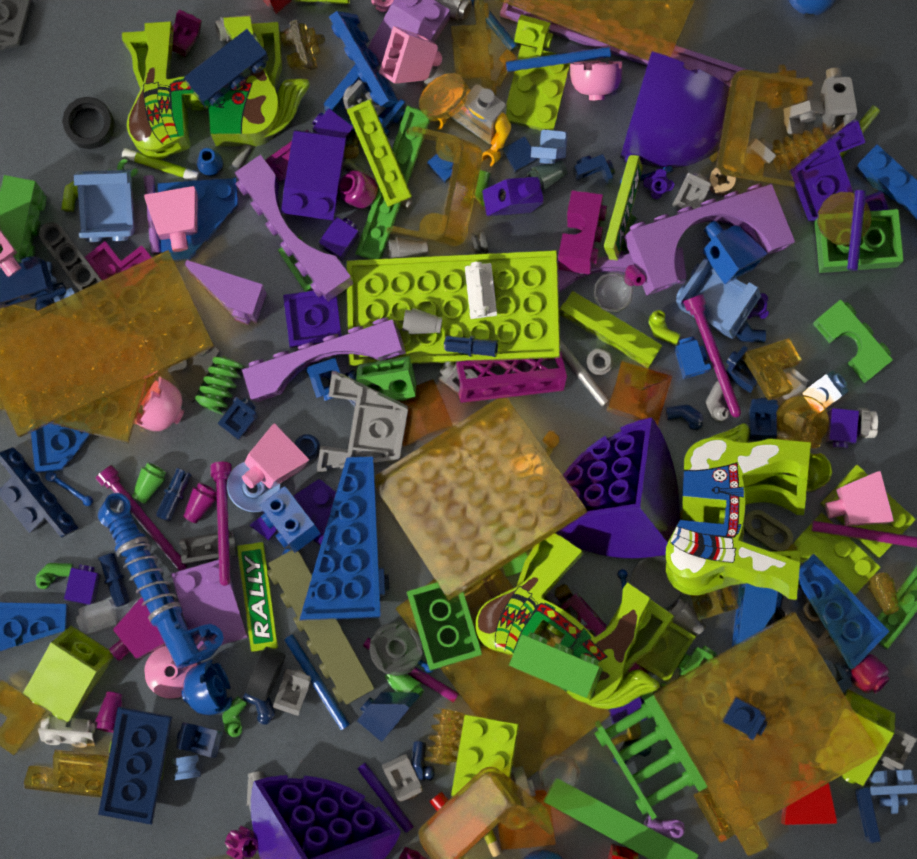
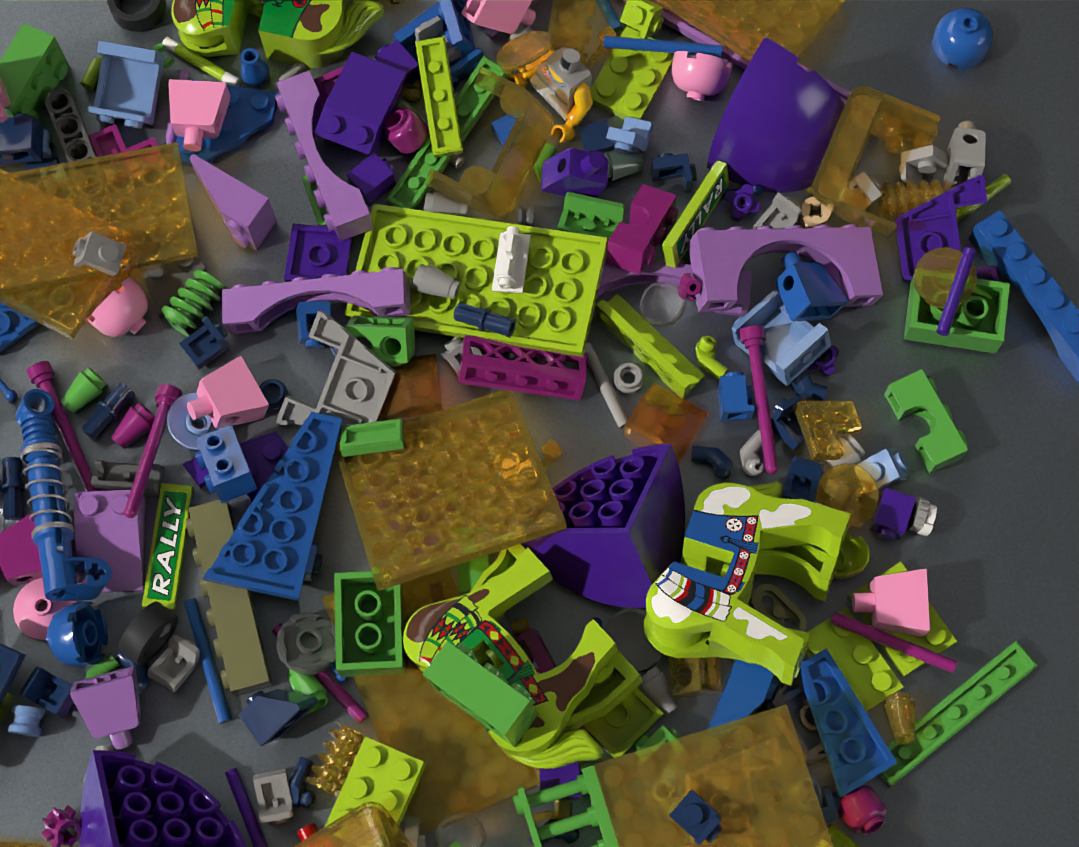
camera: 15 degrees right, 10 degrees down
none -> medium lavender torso [70,666,141,749]
none -> light grey bracket [73,231,127,276]
none -> bright green tile [340,418,404,457]
none -> bright green bracket [557,192,625,240]

